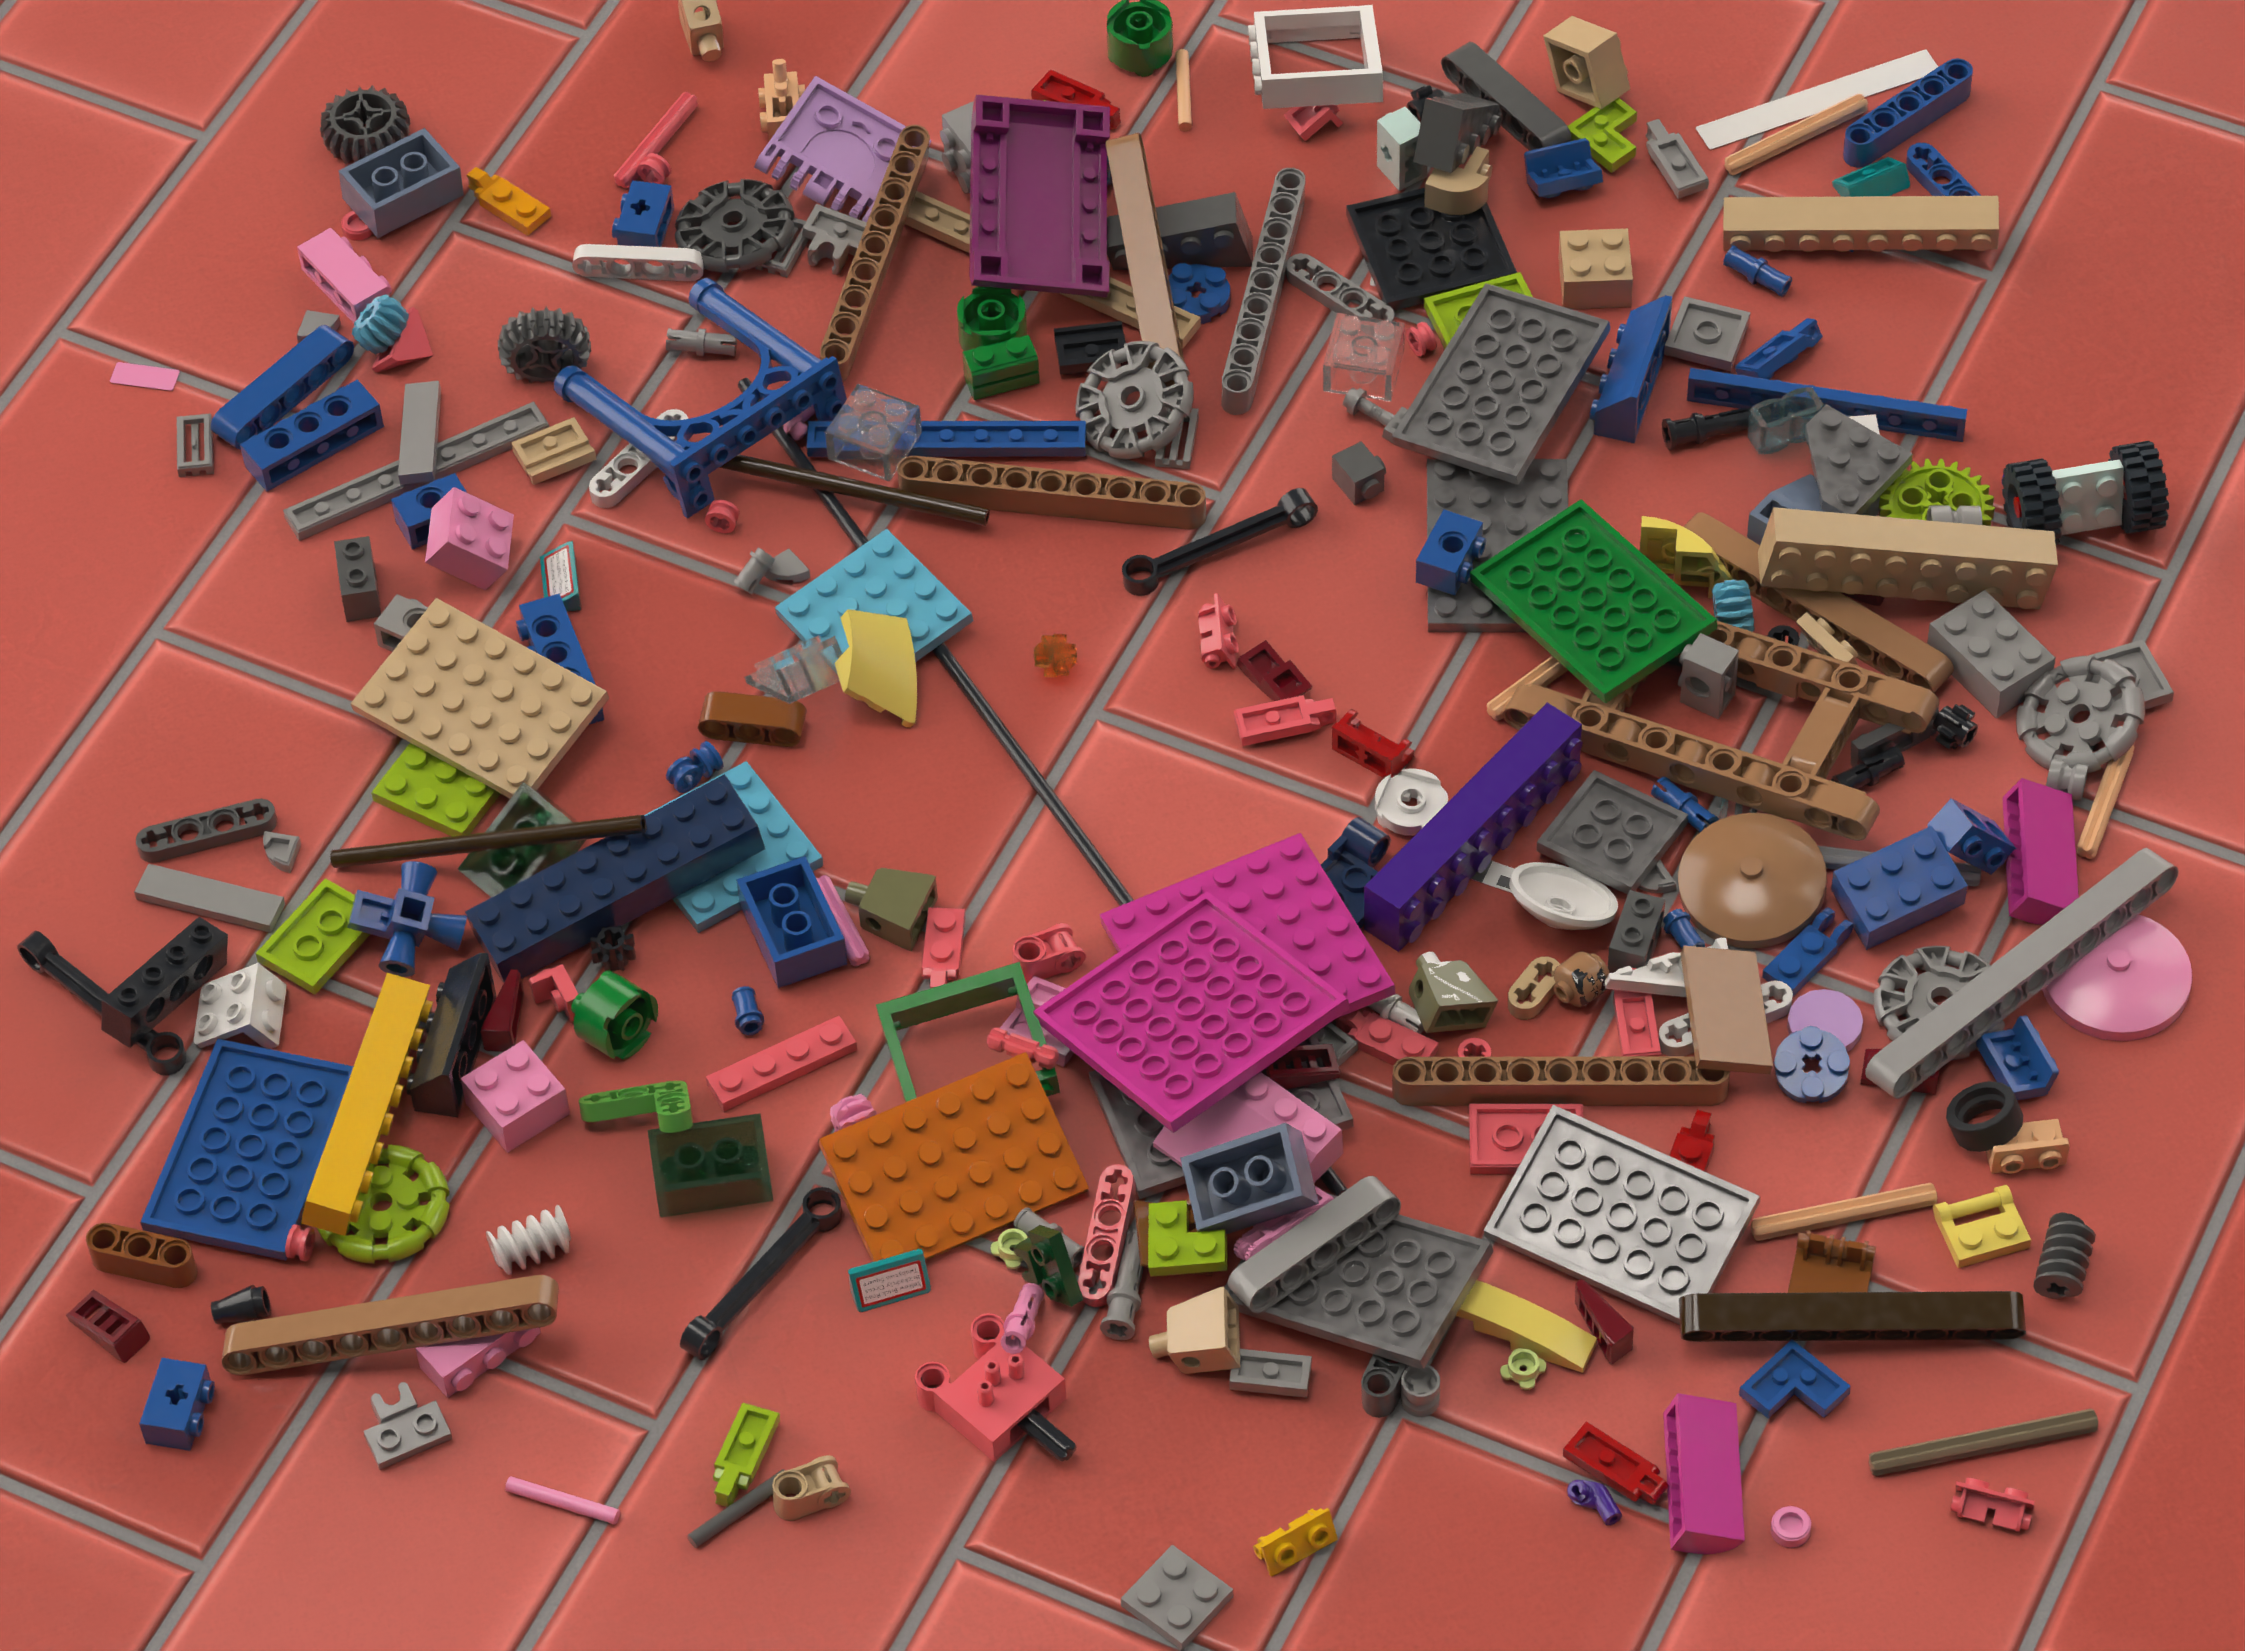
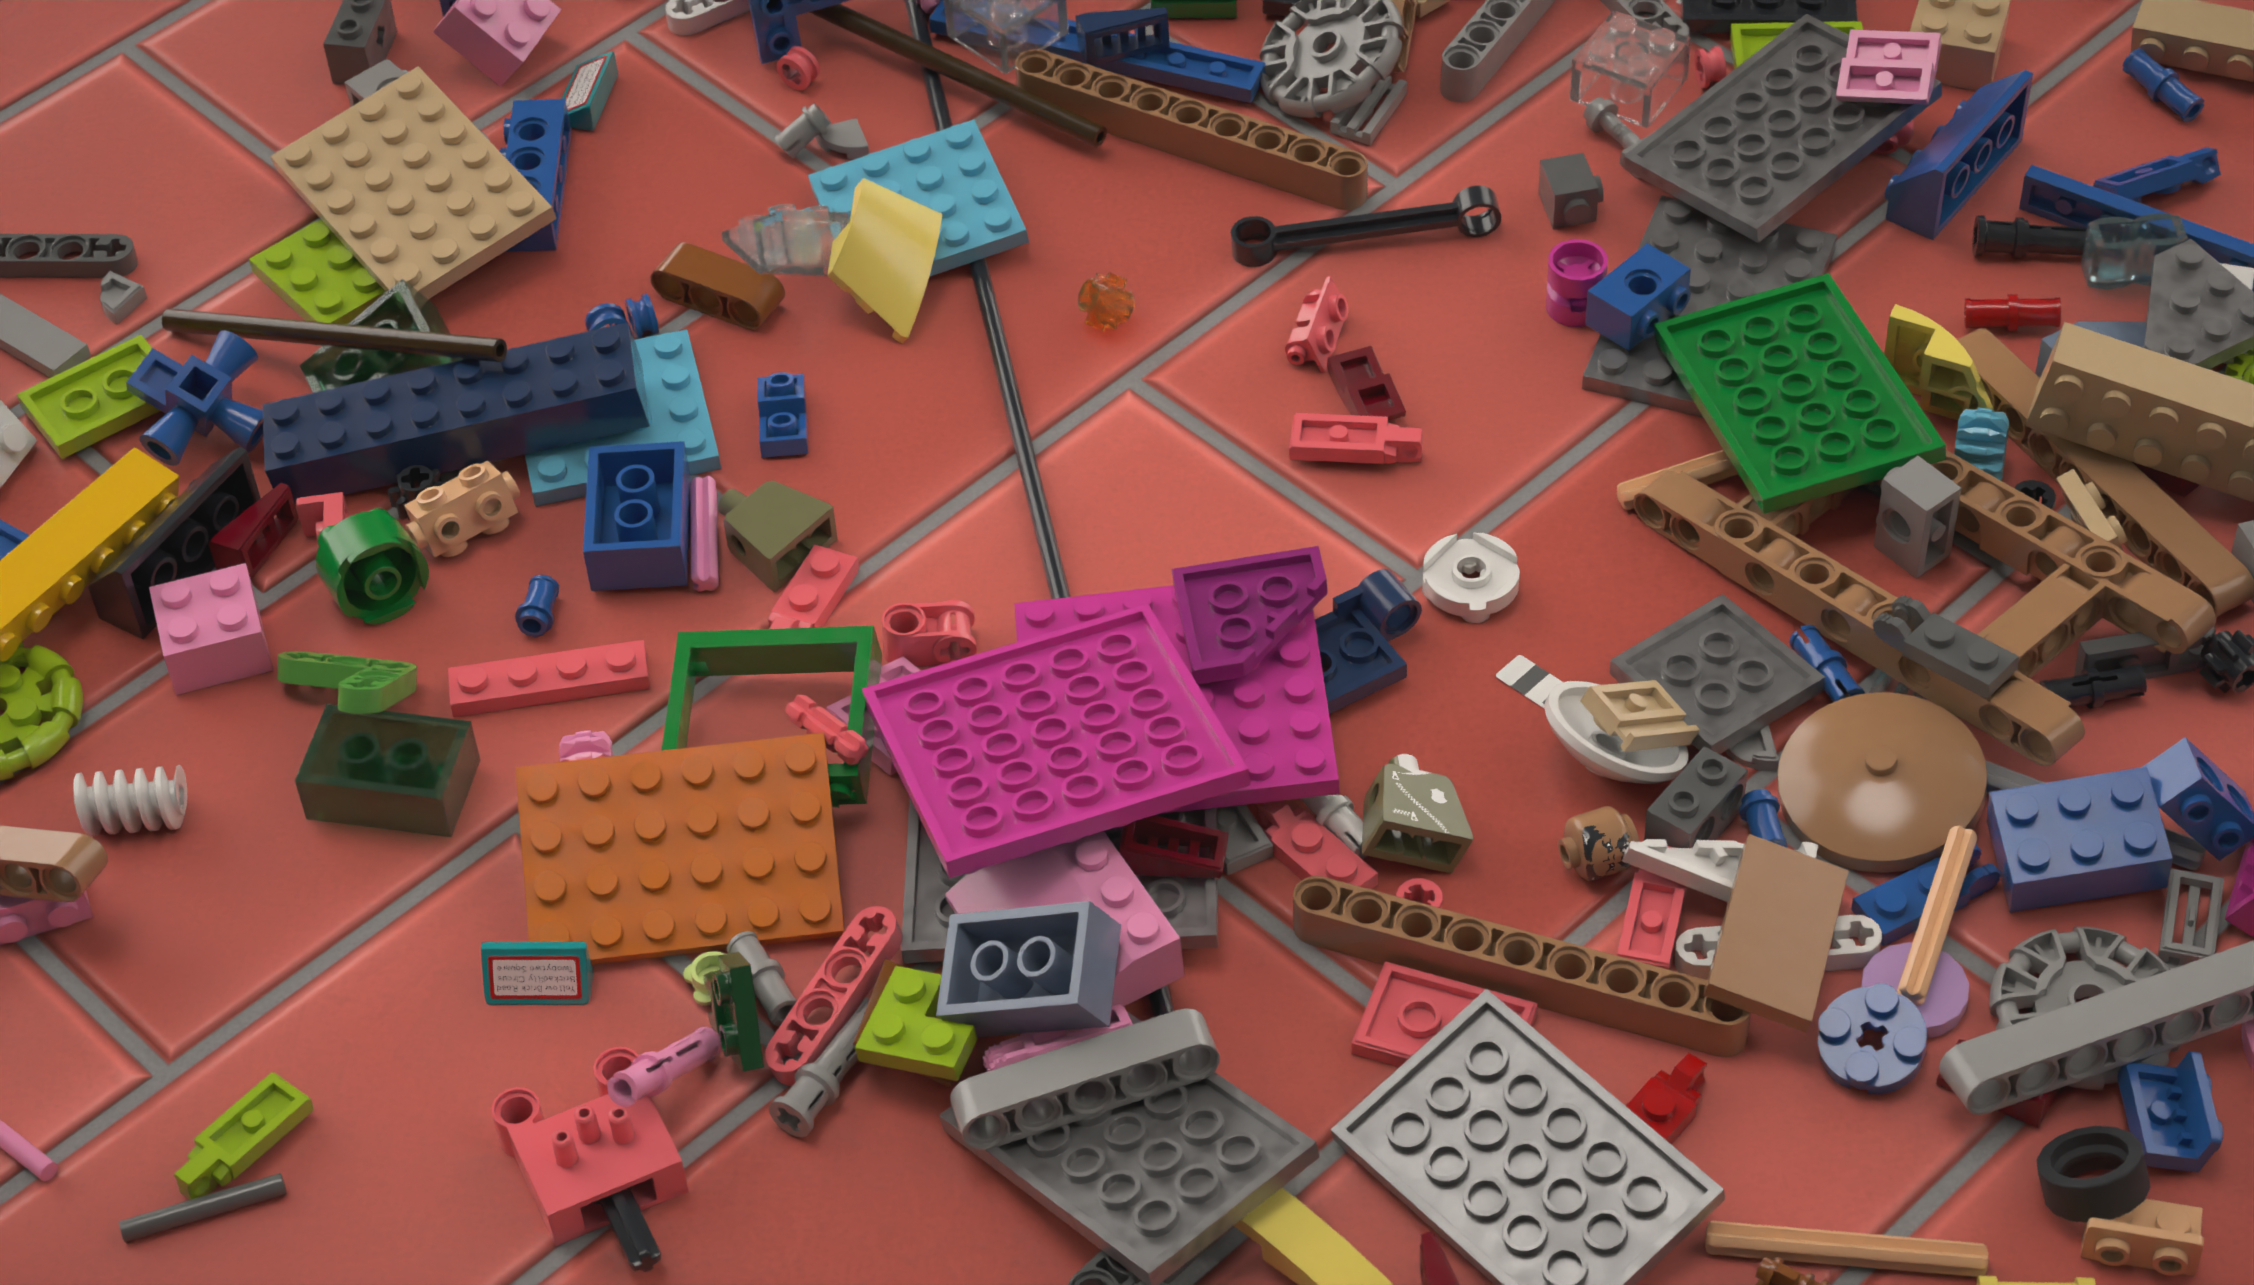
camera: 20 degrees right, 5 degrees down
black piece [680,1187,842,1360] -> none
tan piece [772,1455,851,1521] -> none
tan torso [1149,1286,1240,1374] -> none
light grey plate [1229,1349,1312,1398] -> none
red hinge [1332,709,1414,778] -> none
dark purple brick [1364,702,1583,952] -> none
tan beam [1508,957,1560,1020] -> none
light grey plate [1664,296,1751,371] -> none
none -> light nougat brick [404,460,520,557]
none -> blue slope [757,372,808,458]
none -> dark blue slope [1076,8,1170,66]
none -> magenta plate [1172,546,1328,684]
none -> dark pink wheel [1546,239,1608,327]
none -> tan plate [1580,680,1700,752]
none -> bright pink slope [1836,30,1942,105]
none -> dark grey hinge [1872,595,2019,699]
none -> light nougat axle [1897,826,1977,1006]
none -> red pin [1964,294,2061,331]
none -> light grey tile [2158,868,2224,966]

